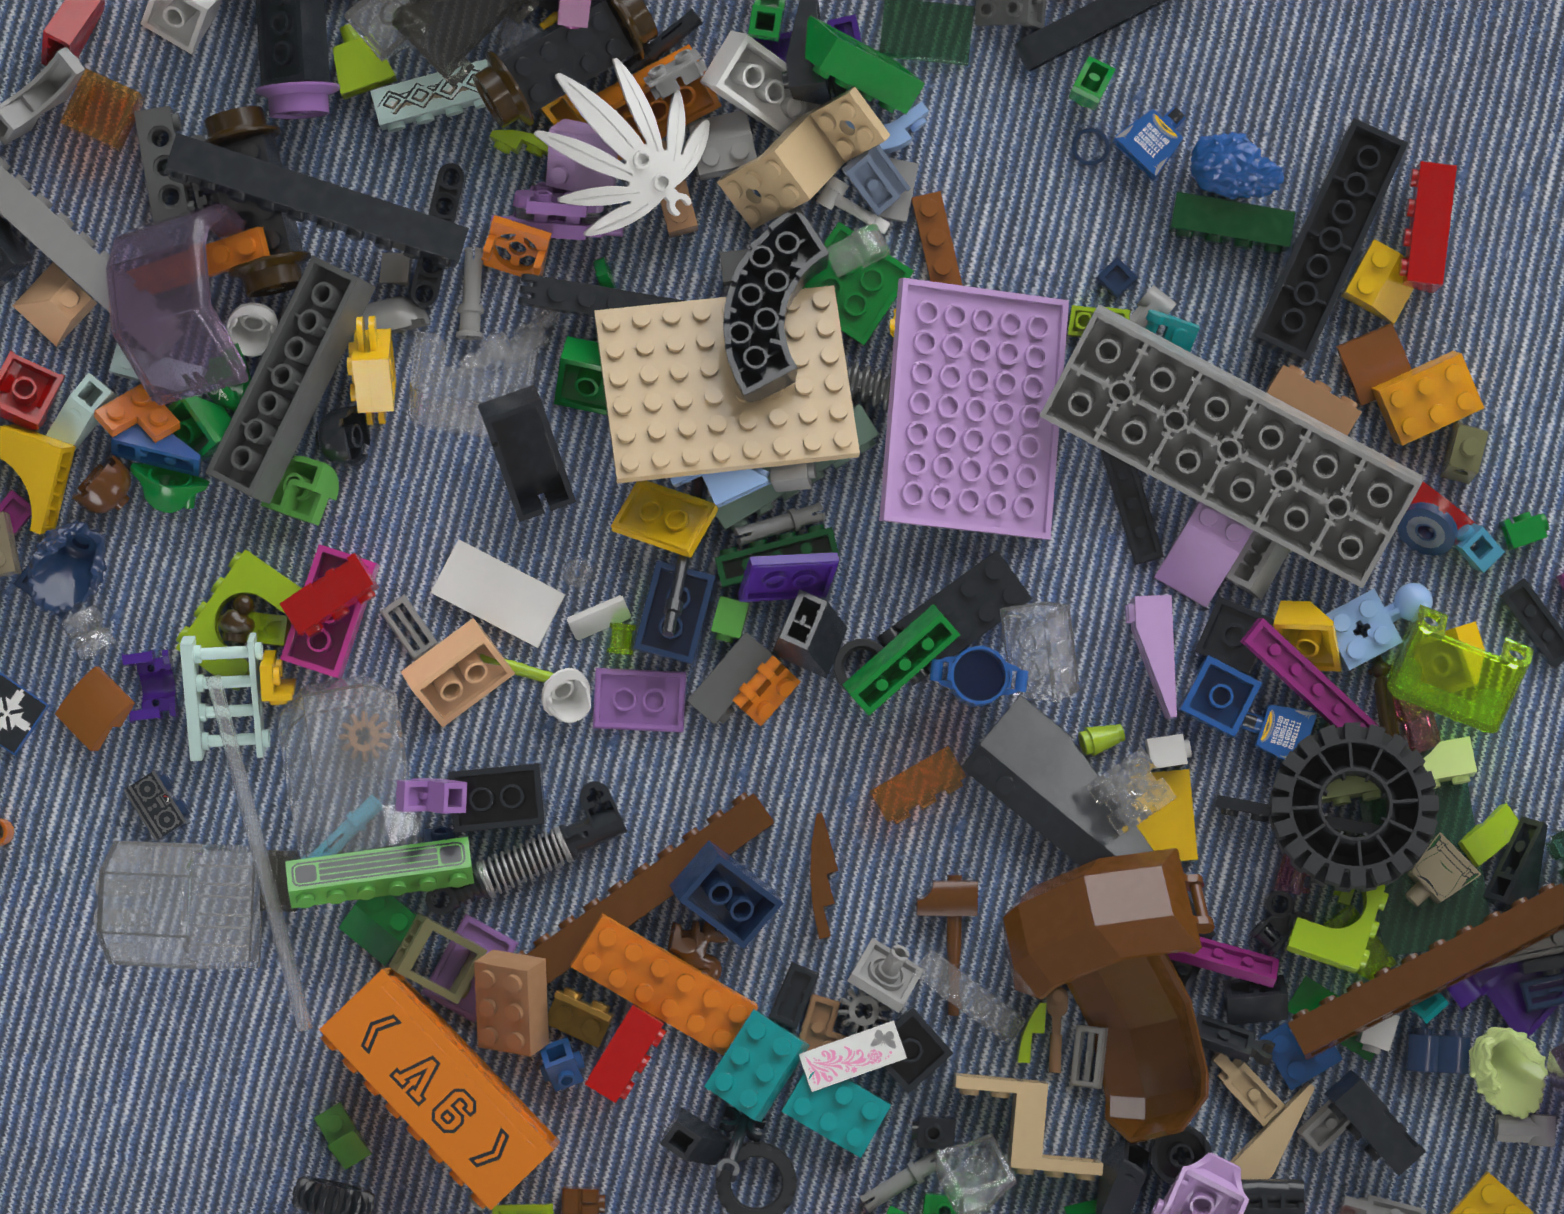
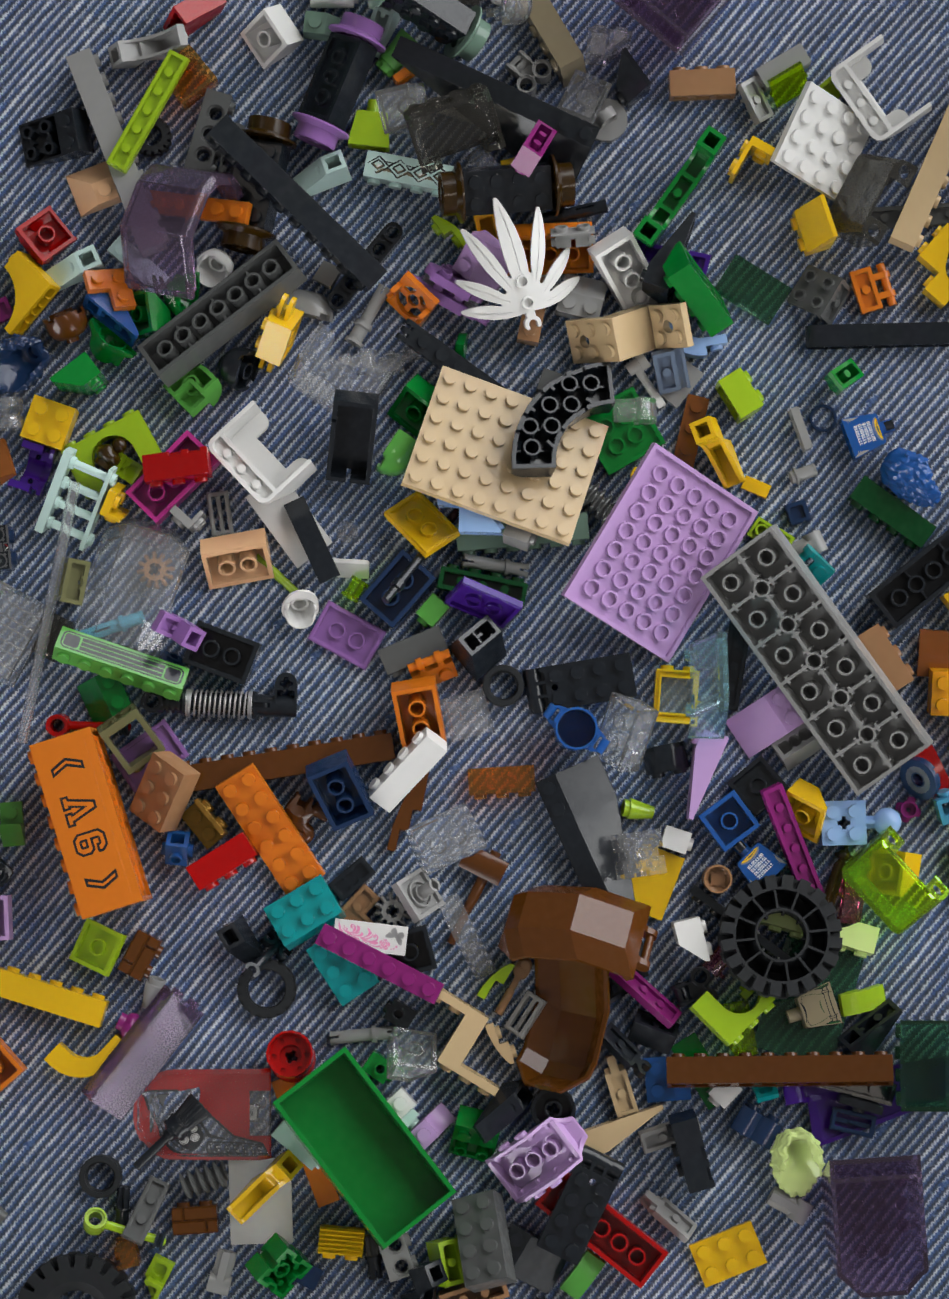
camera: 25 degrees right, 0 degrees up
green brick [842,604,960,715] -> none
none -> yellow brick [20,394,79,452]
none -> red piece [46,713,132,737]
none -> green slope [49,352,109,396]
none -> olive window [57,557,91,606]
none -> lime tile [106,49,190,174]
none -> black tyre [139,118,172,158]
none -> light grey bracket [170,505,207,533]
none -> white windscreen [209,400,317,505]
none -> black slope [284,496,340,584]
none -> light aqua slope [292,149,352,196]
none -> magenta plate [315,923,445,1005]
none -> white brick [369,726,447,813]
none -> bright green brick [376,429,416,476]
none -> orange brick [391,675,447,748]
none -> clear slope [404,803,487,876]
none -> clear brick [440,688,495,743]
none -> tan slope [485,1022,518,1064]
none -> black cylinder [641,741,690,779]
none -> window [652,665,701,726]
none -> white slope [671,916,713,962]
none -> clear light blue windscreen [684,631,729,739]
none -> yellow arch [689,416,746,489]
none -> medium nougat wheel [701,864,732,893]
none -> lime brick [714,367,764,425]
none -> yellow piece [741,475,771,499]
none -> light grey tile [788,406,813,453]
none -> light grey pin [788,463,818,485]
none -> magenta plate [895,797,921,822]

